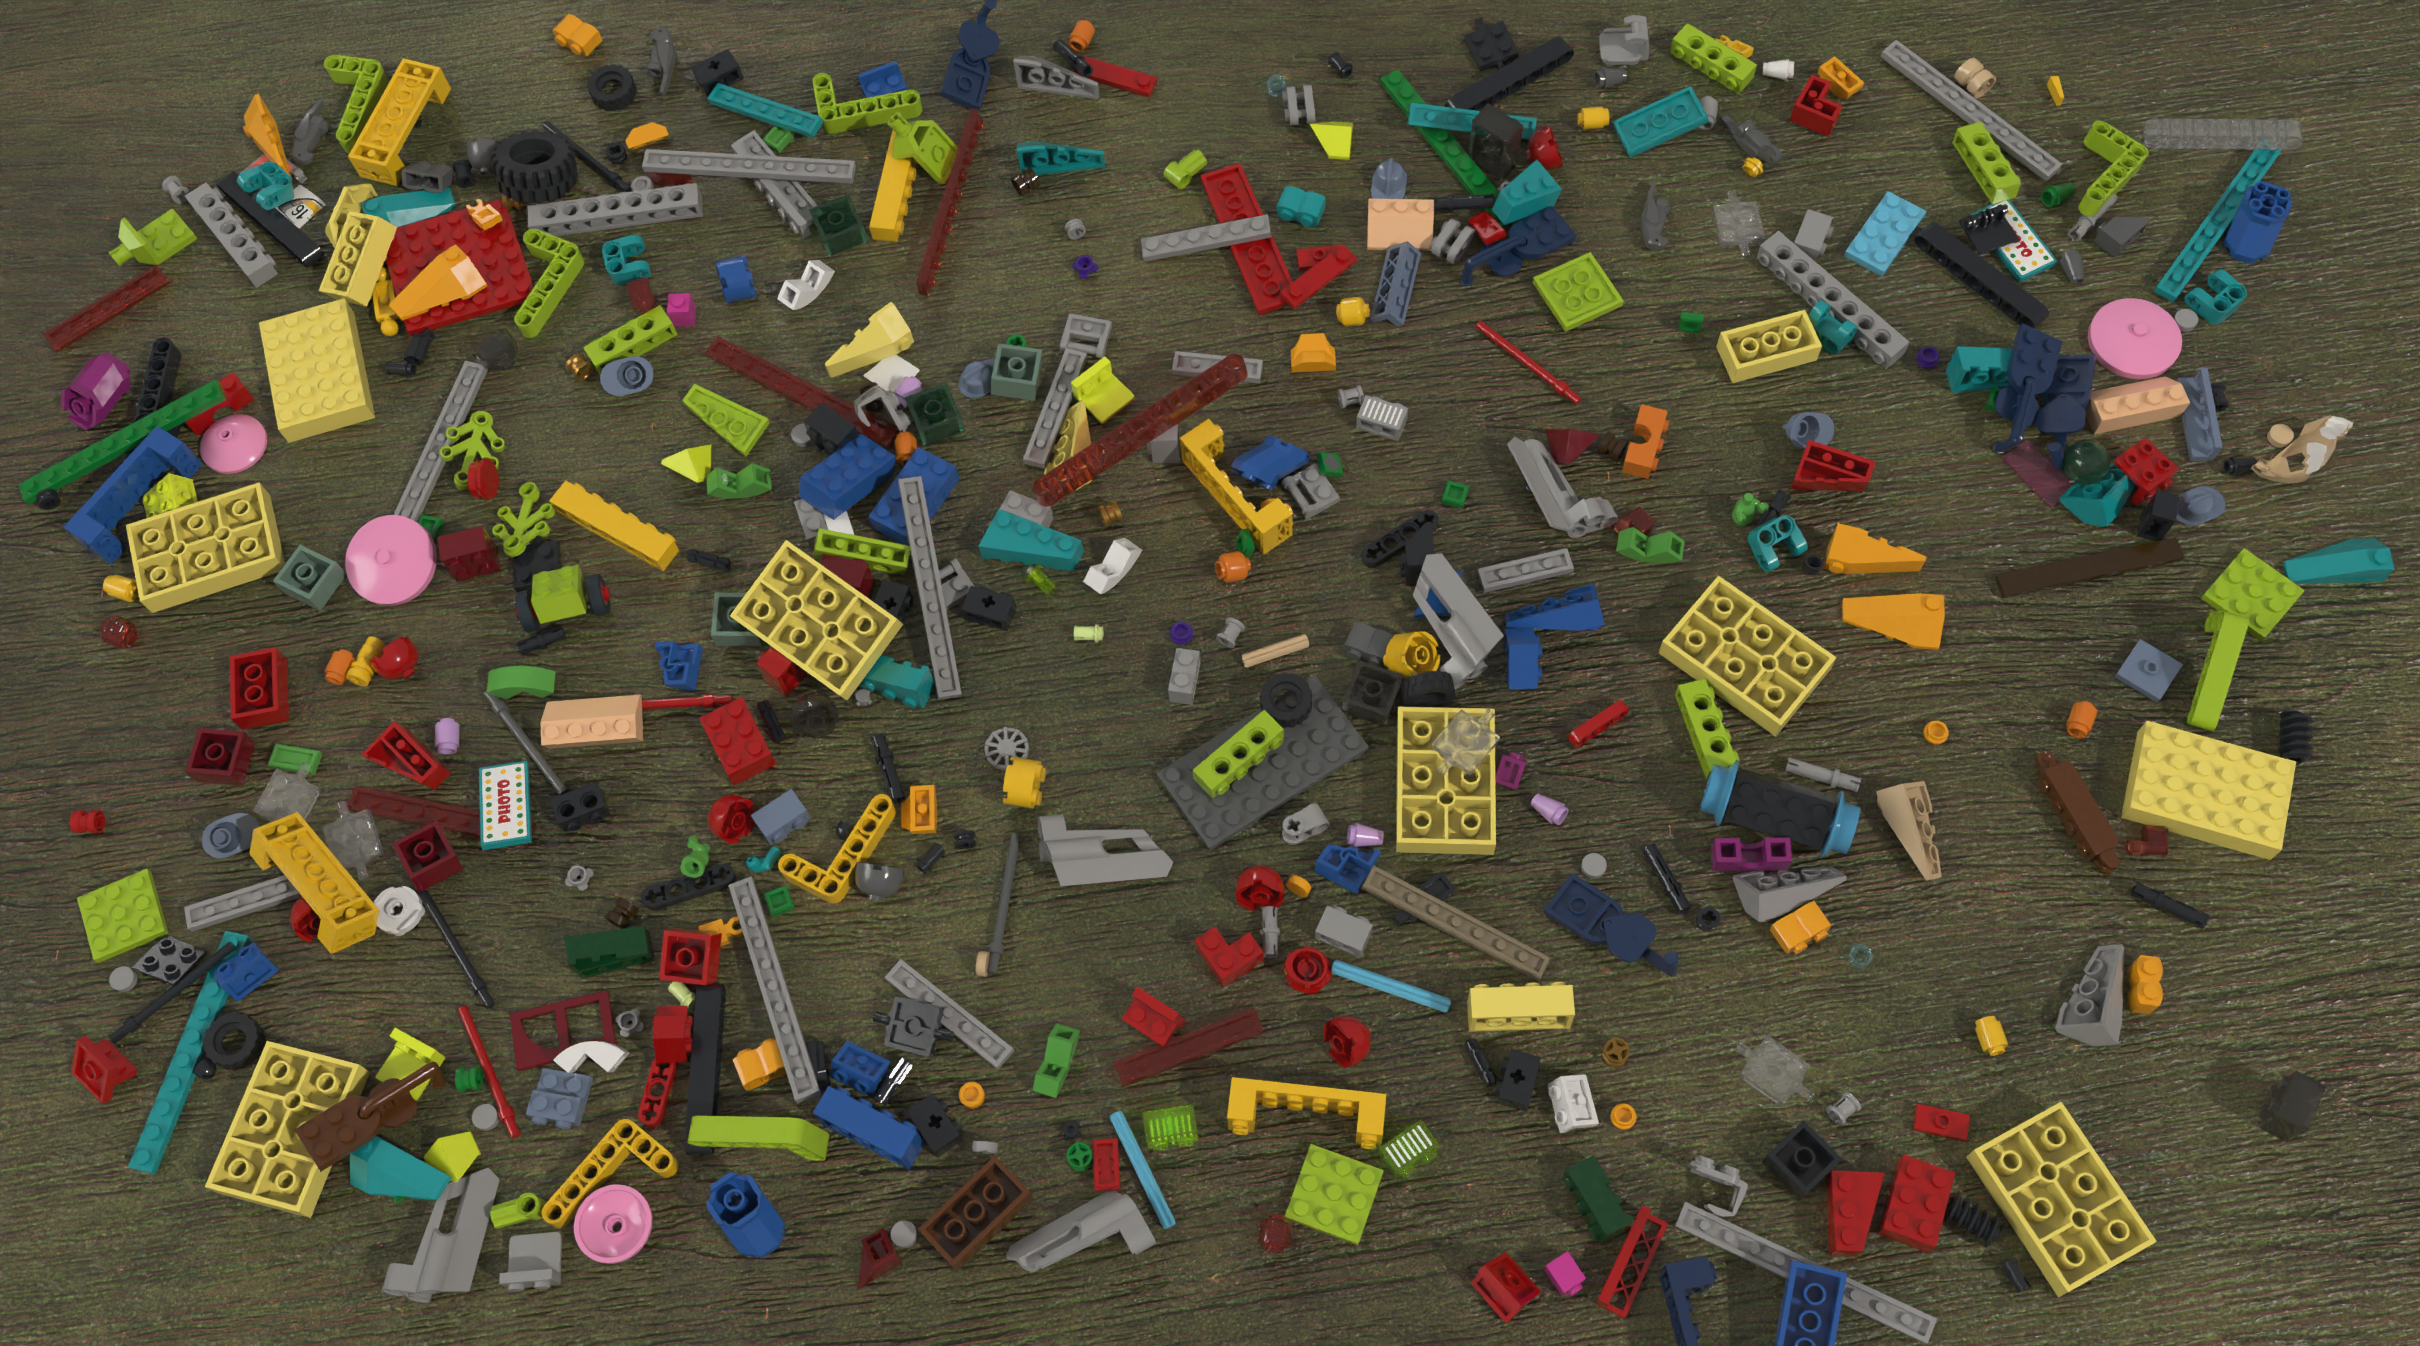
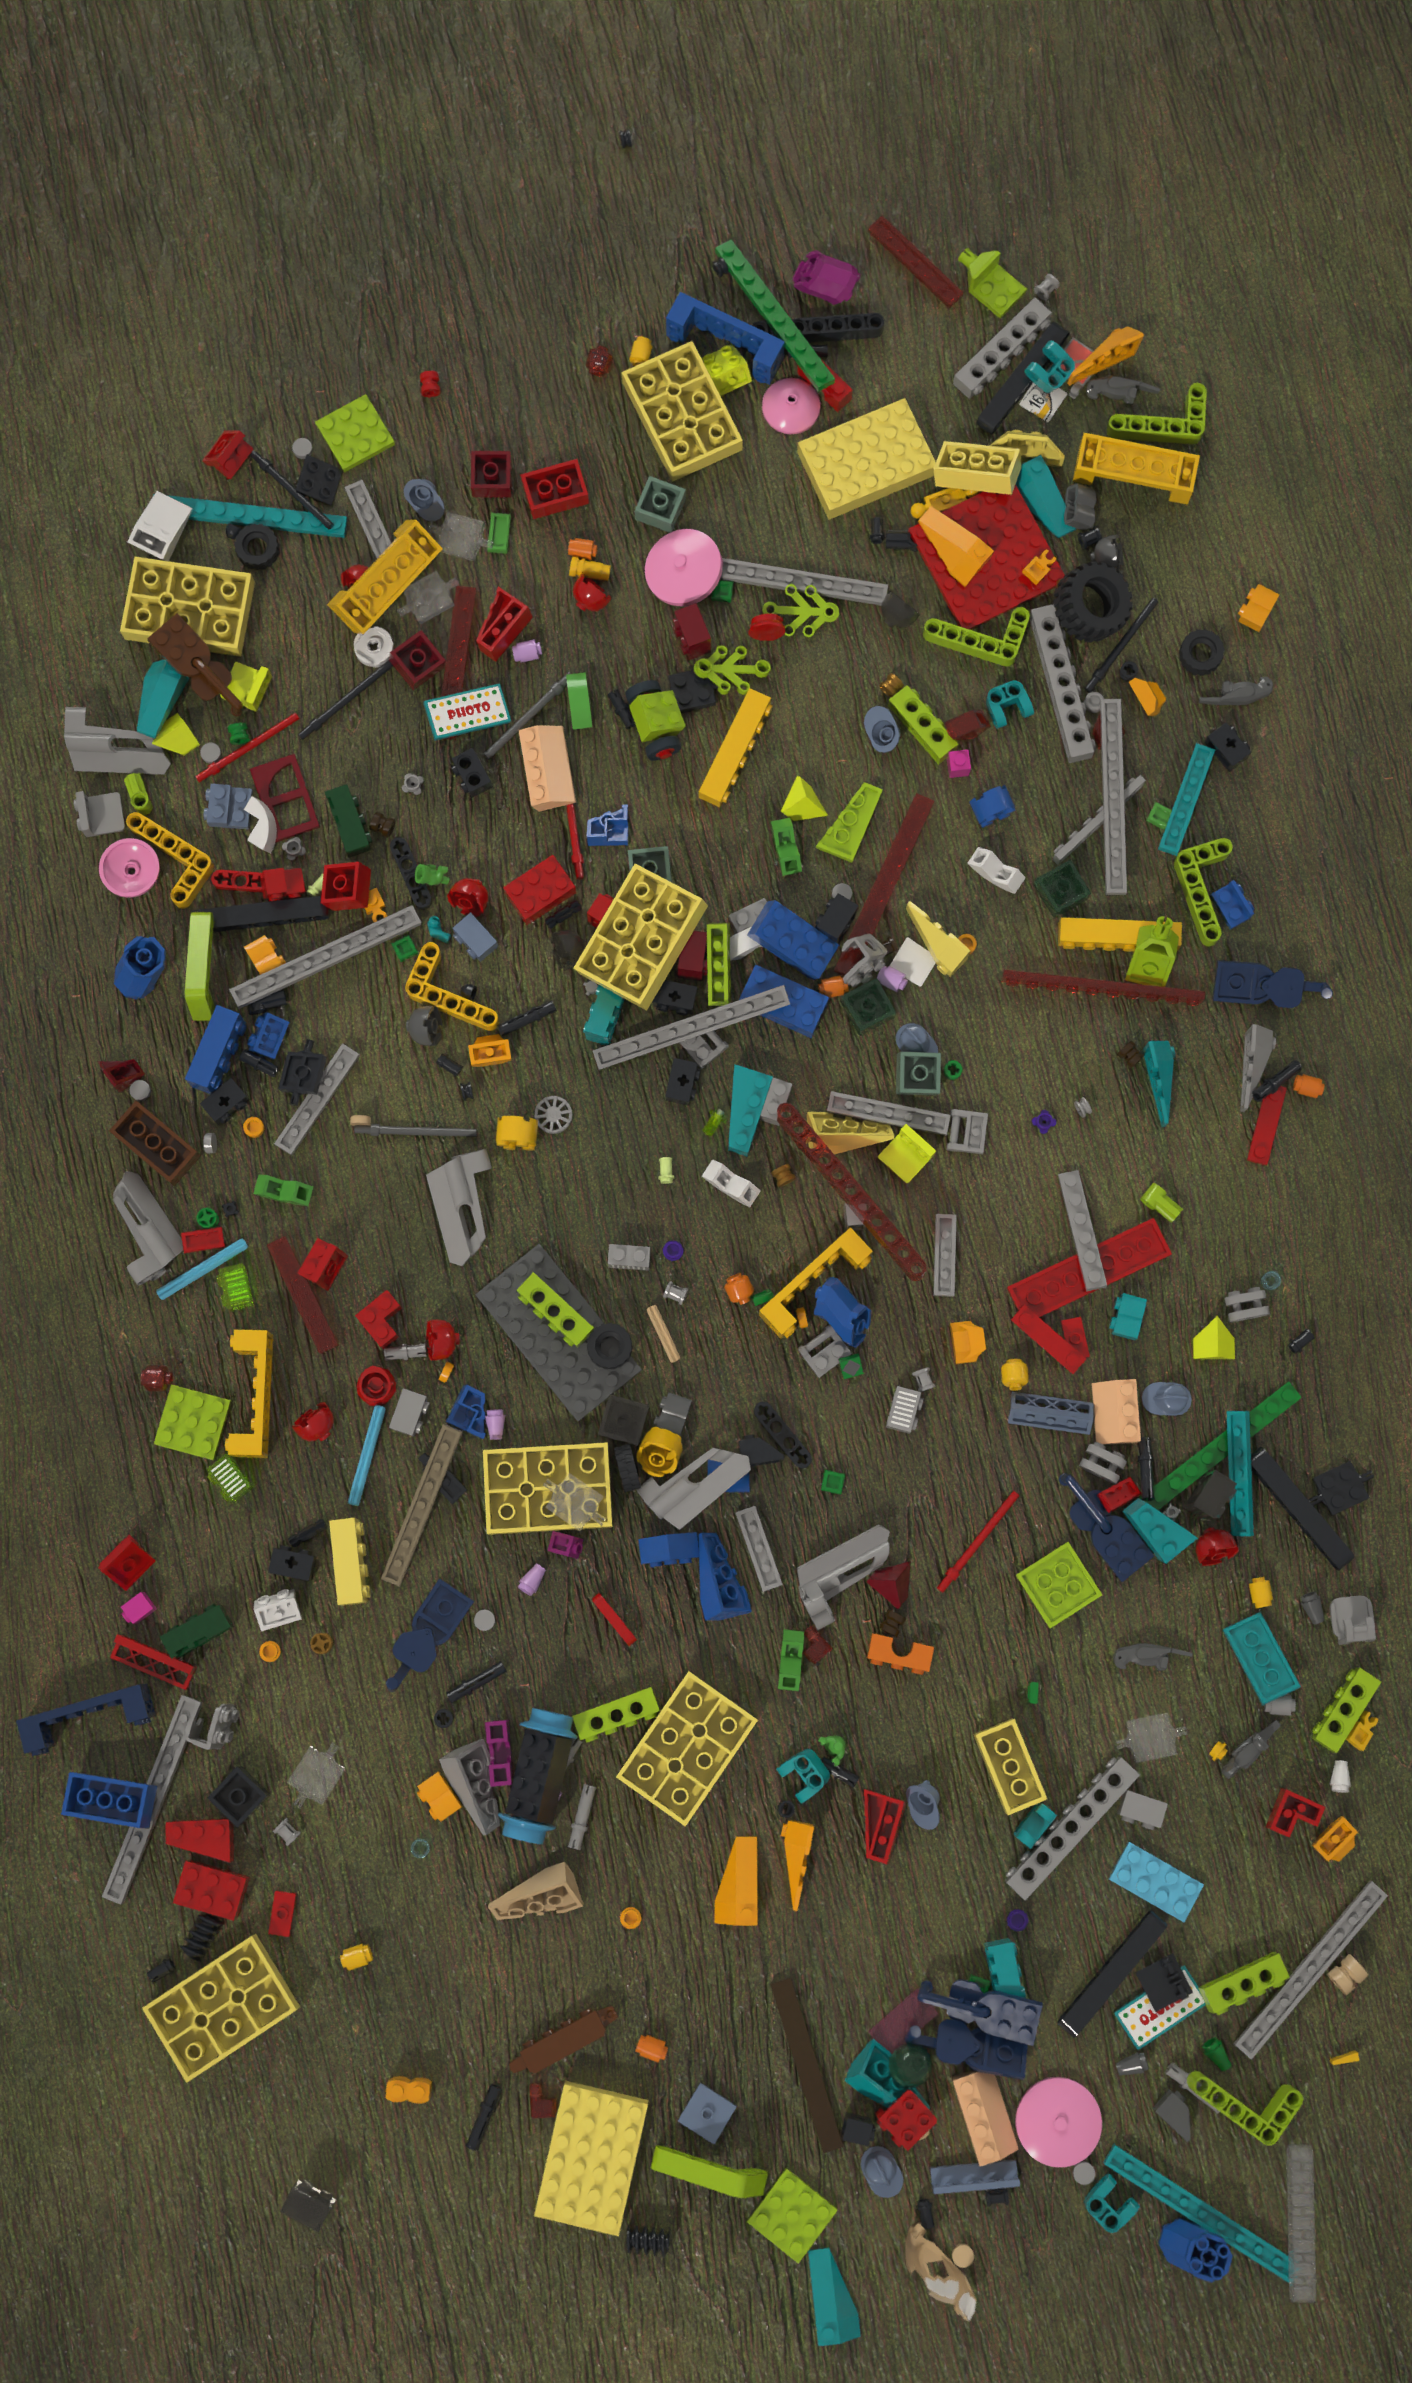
camera: 80 degrees right, 15 degrees up
blue bracket [213,942,279,1002] -> none
black axle [686,549,731,572] -> none
light grey plate [737,130,824,226] -> none
light grey piece [1282,803,1330,845] -> none
light grey wedge [2055,944,2124,1046] -> none
none -> white slope [128,491,193,562]

